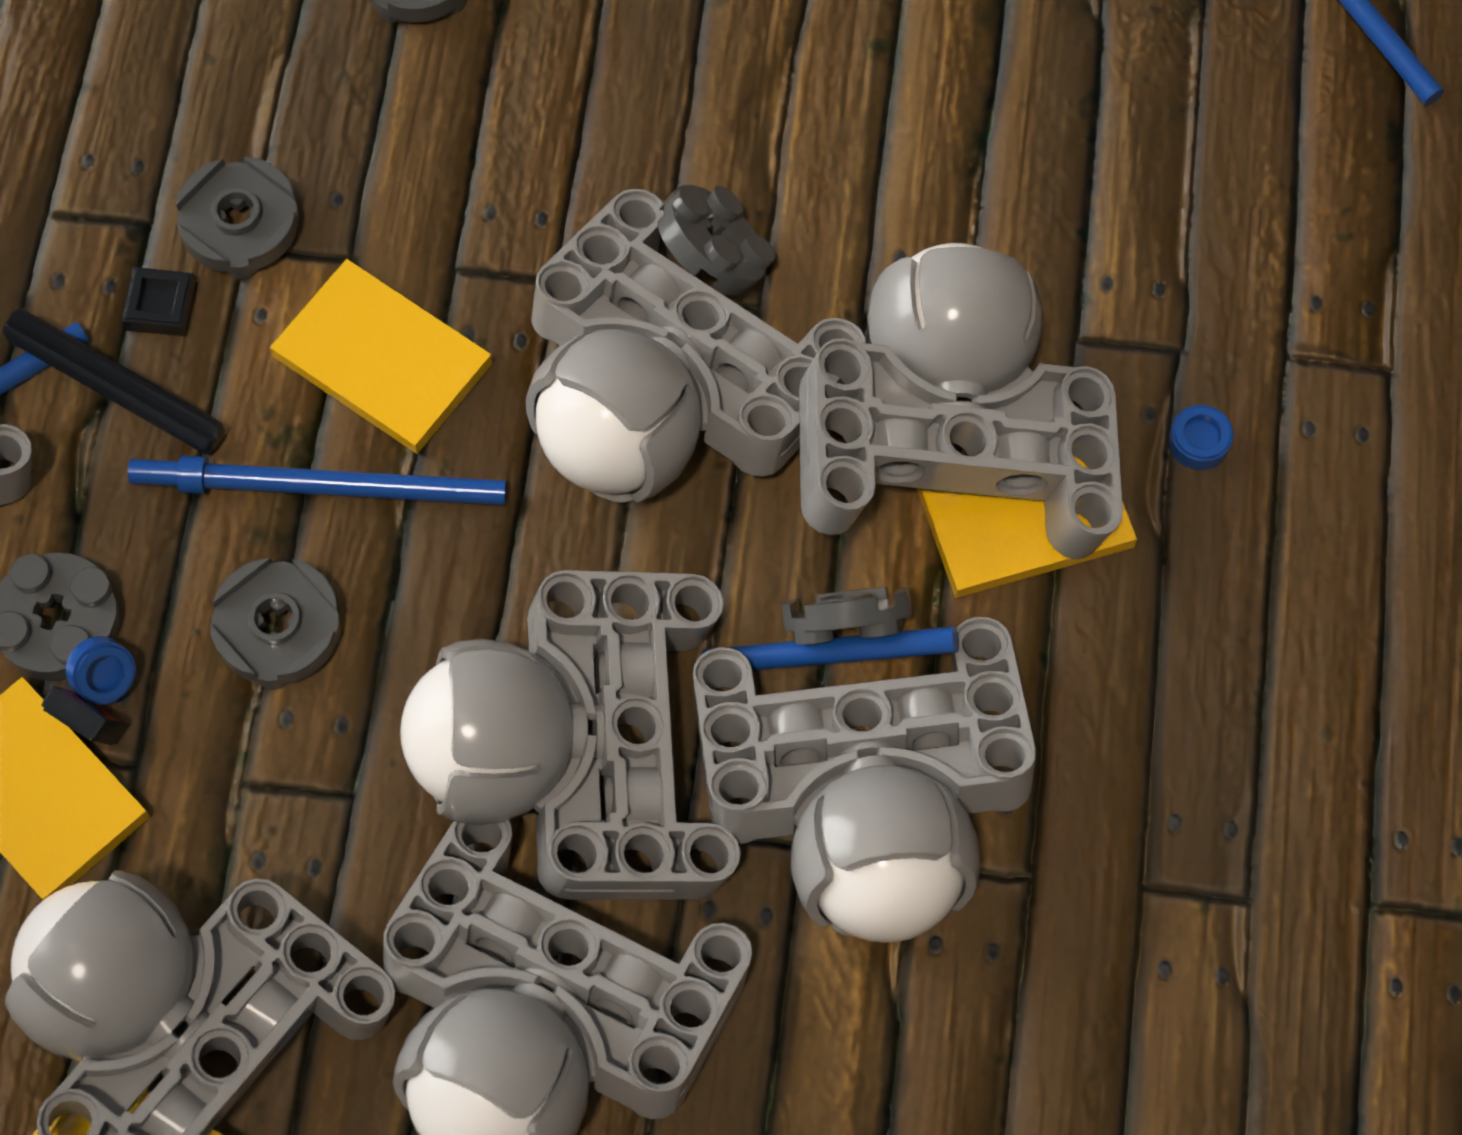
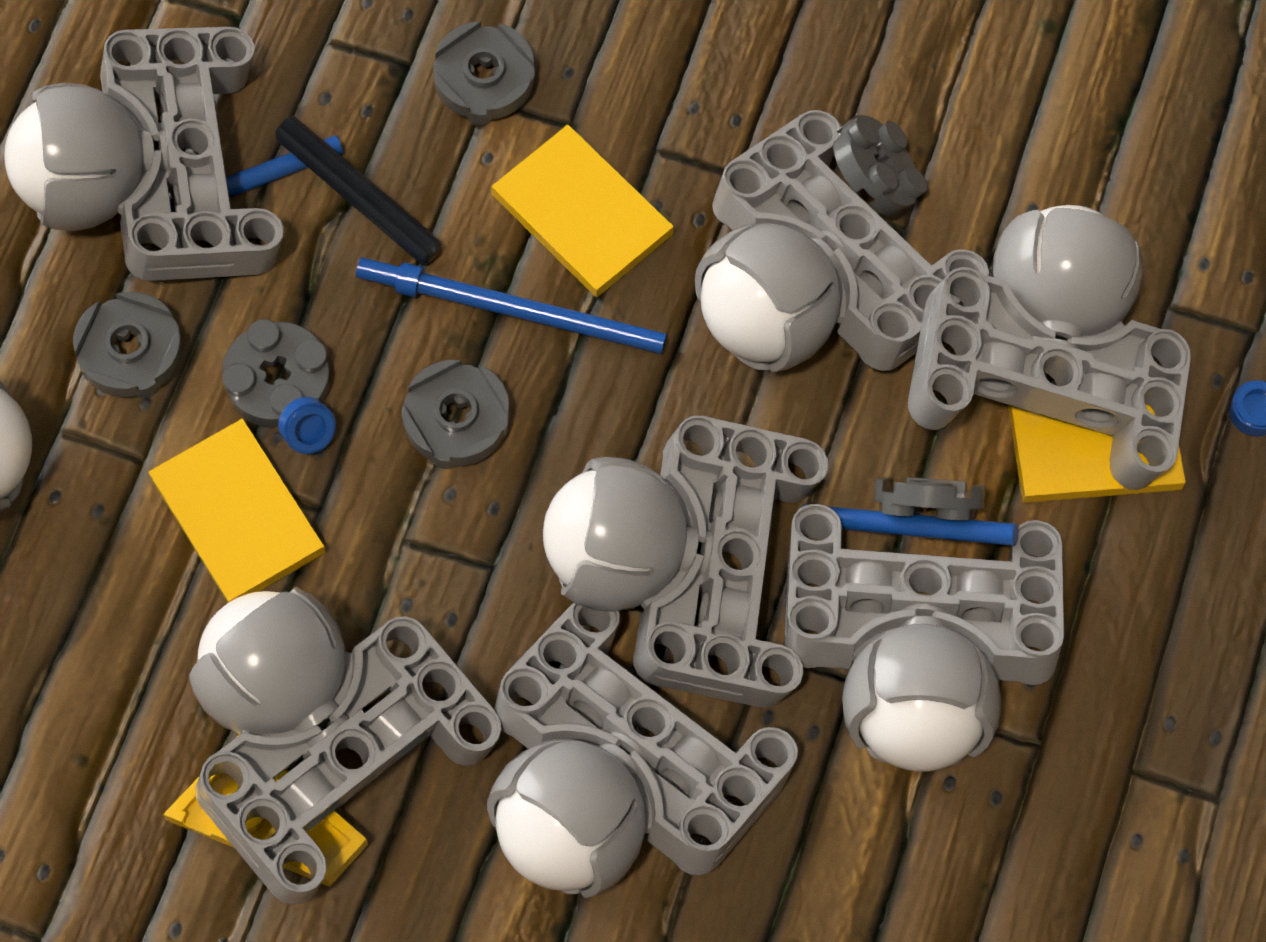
camera: 10 degrees right, 0 degrees up
black tile [41,686,129,745] -> none
black tile [122,267,197,337] -> none

